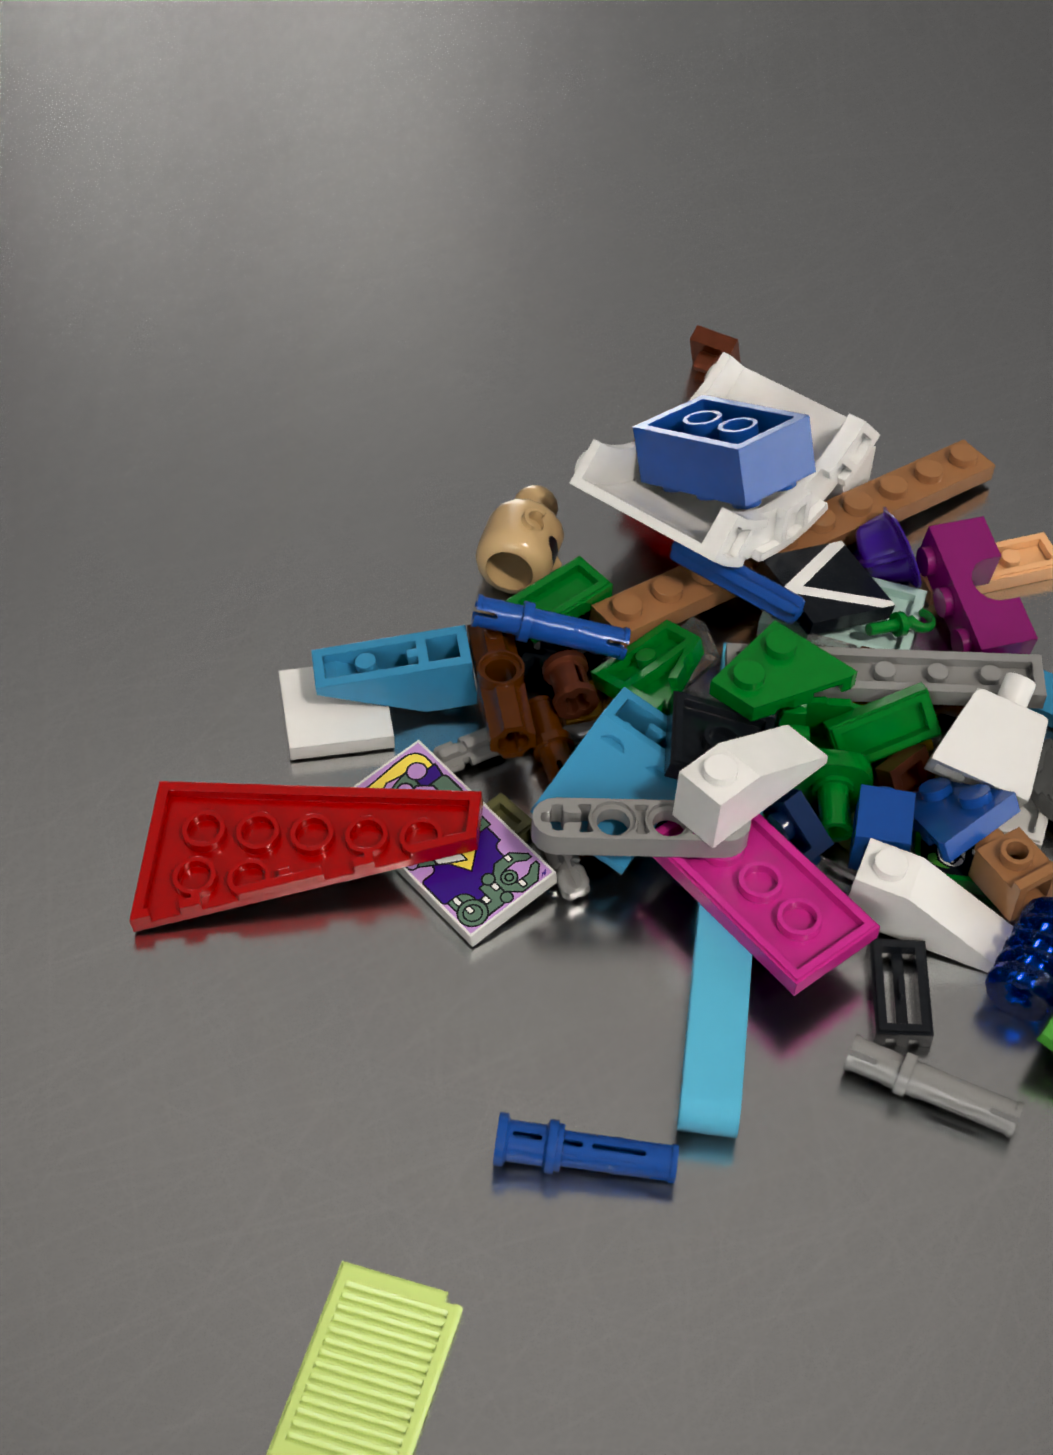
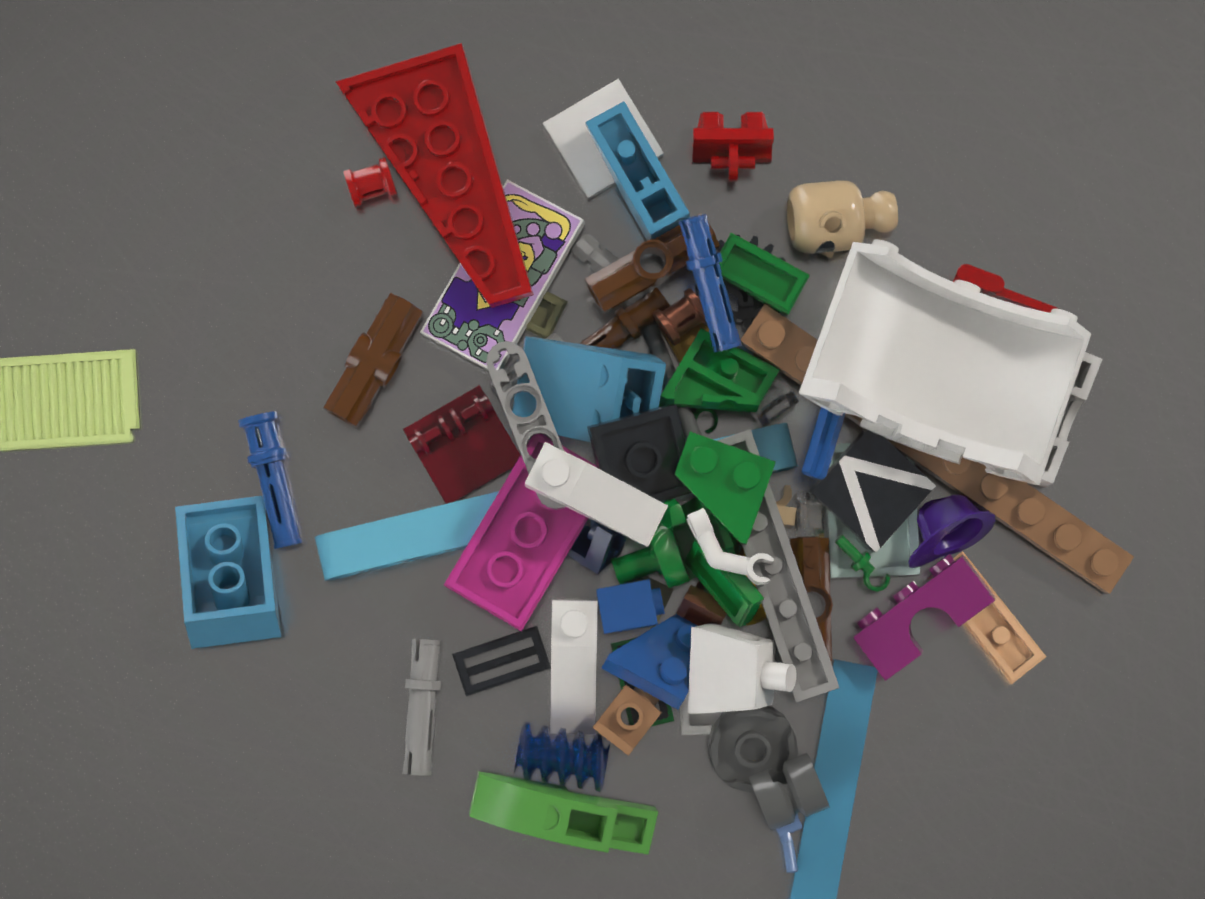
camera: 70 degrees right, 35 degrees up
blue brick [633,395,816,509] -> none
copper tile [690,325,741,384] -> none
none -> dark azure slope [175,495,281,649]
none -> reddish brown piece [323,293,424,428]
none -> red bush [343,157,397,207]
none -> dark red hinge [403,385,521,504]
none -> white arm [686,508,774,585]
none -> red hips [692,112,774,182]

